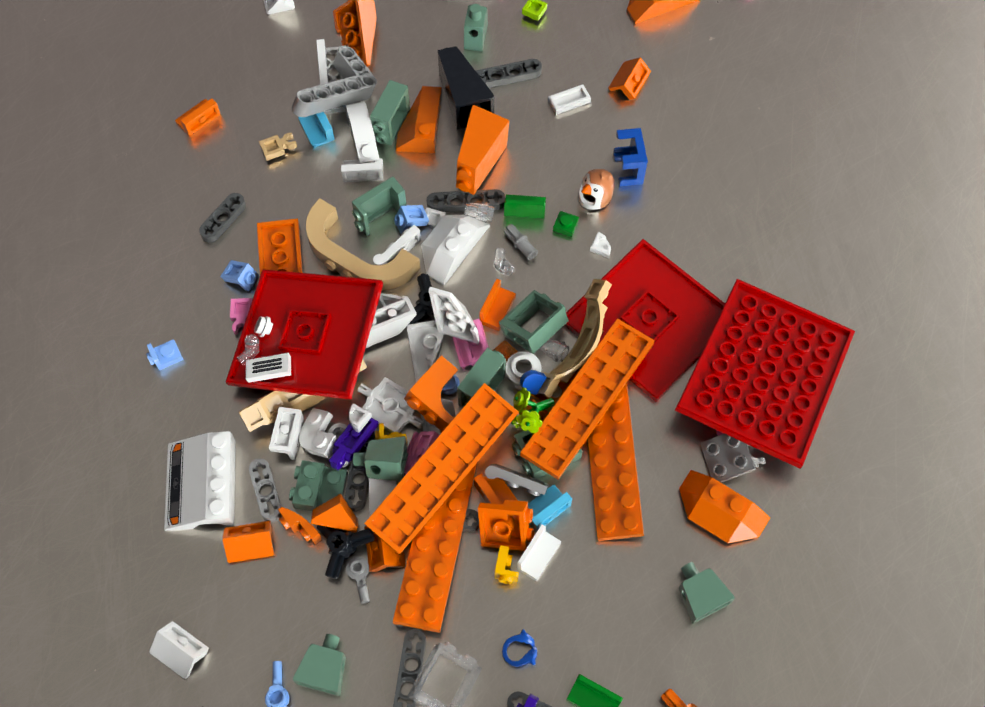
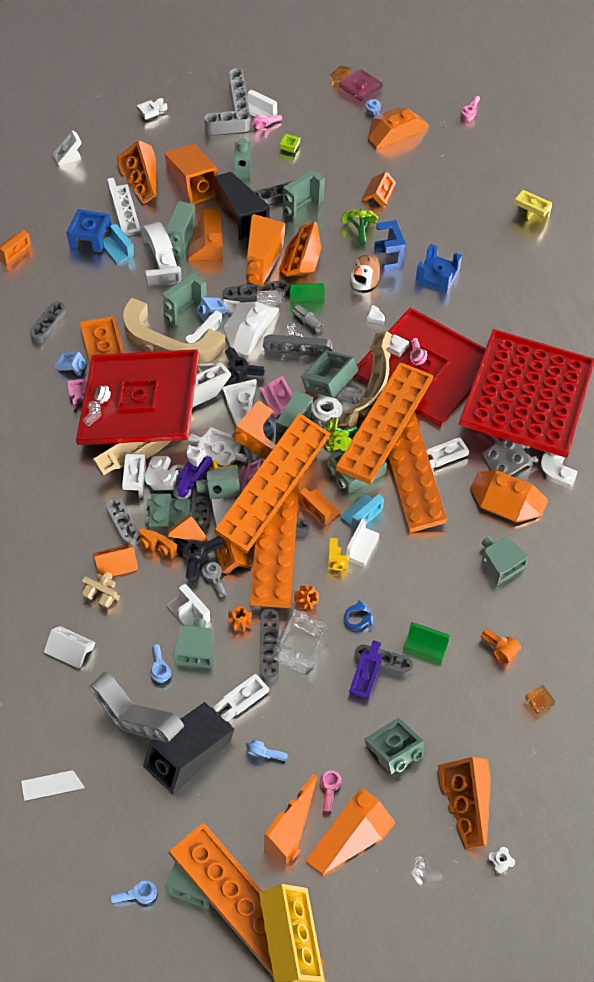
camera: 10 degrees left, 10 degrees down
light blue bracket [146,339,184,371] -> none
white piece [164,431,236,531] -> none
white tile [246,353,291,383] -> none
tan plate [259,133,297,161] -> none
light grey beam [292,45,377,117] -> none
white wedge [428,287,480,344] -> none
orange plate [478,500,534,551] -> none
orange panel [479,279,516,331] -> none
light grey plate [485,463,549,496] -> none
blue tile [520,370,547,395] -> none
white tile [548,84,591,115] -> none
green plate [553,211,579,237] -> none
none -> blue panel [66,209,112,252]
none -> tan hips [81,572,120,608]
none -> orange slope [164,143,218,204]
none -> white panel [167,584,210,626]
none -> orange gear [228,606,252,631]
none -> dark grey beam [263,334,333,356]
none -> orange wedge [279,222,322,276]
none -> sand green panel [283,169,325,220]
none -> orange gear [294,585,319,610]
none -> plant [341,208,378,243]
none -> white plate [386,334,409,357]
none -> bright pink plate [410,338,427,365]
none -> blue panel [416,244,462,292]
none -> white hinge [427,437,469,469]
none -> light yellow panel [514,190,552,220]
none -> white plate [540,452,578,489]

